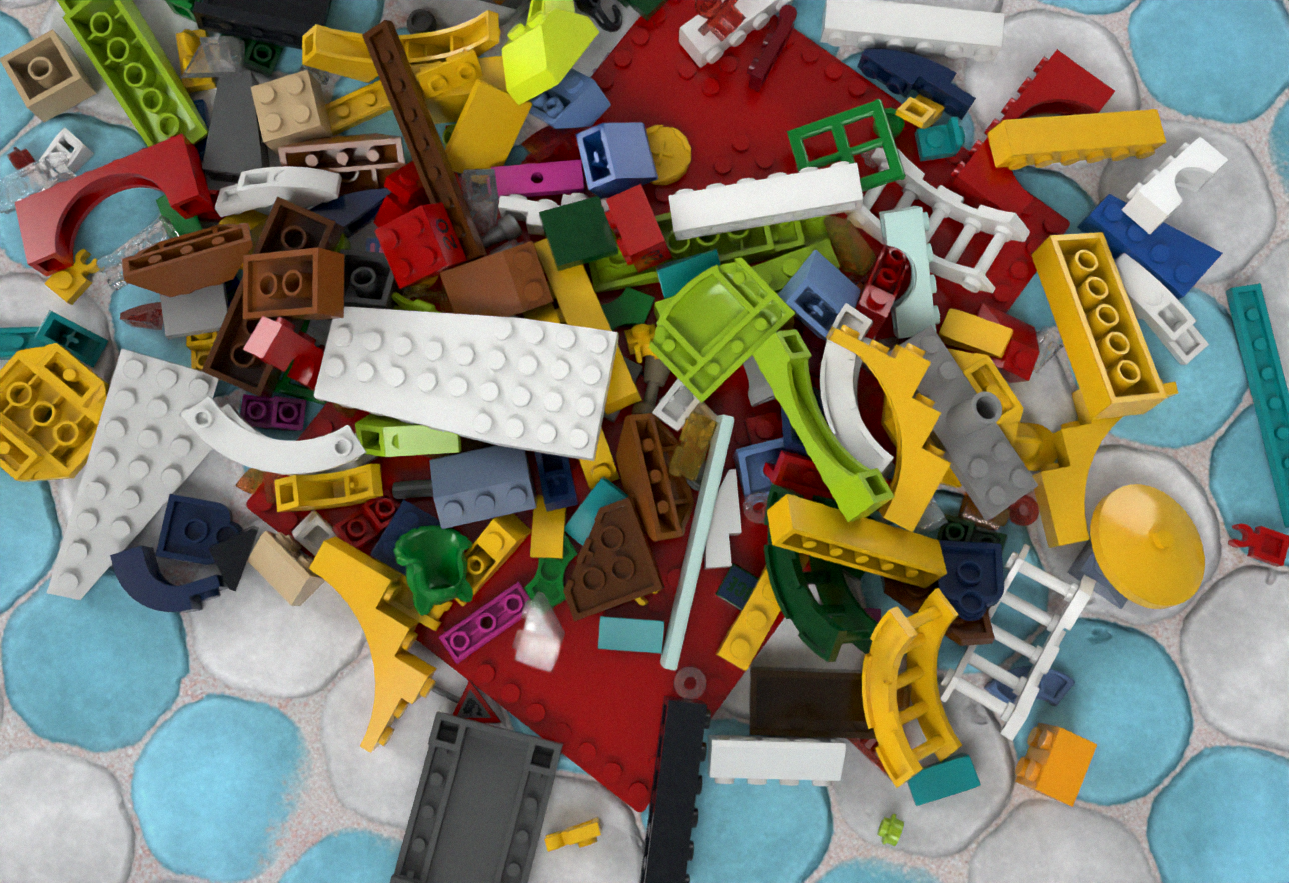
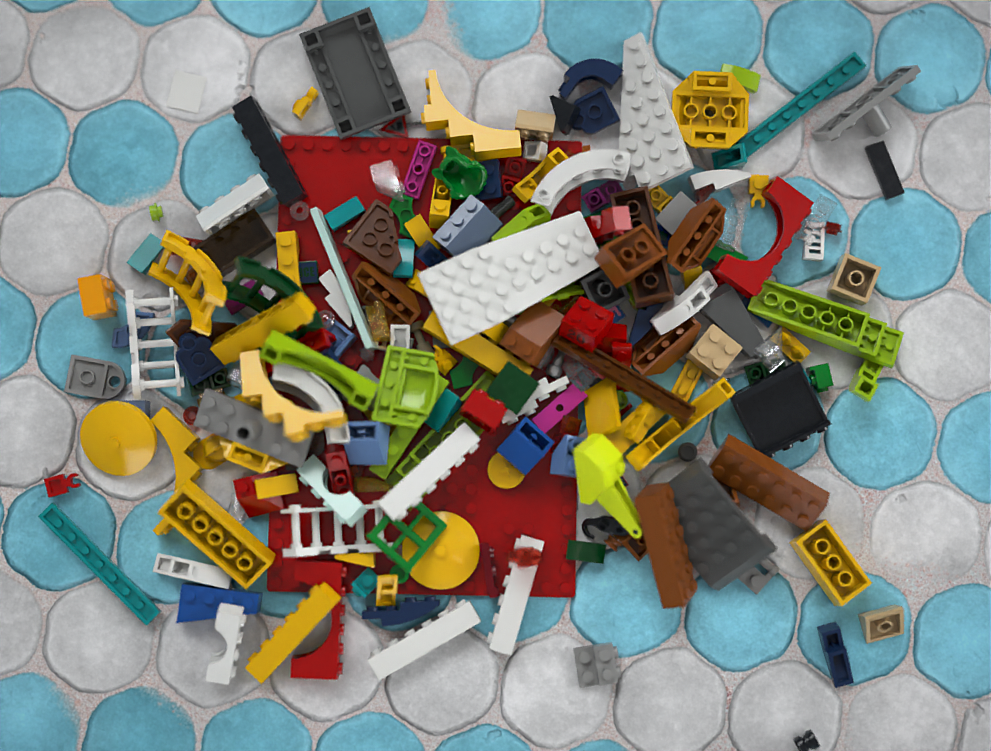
camera: 150 degrees right, 5 degrees up
none -> light grey tile [64,355,126,399]
none -> yellow slope [334,552,376,568]
none -> clear plate [359,346,377,362]
none -> yellow dish [402,511,480,589]
none -> white slope [687,169,751,194]

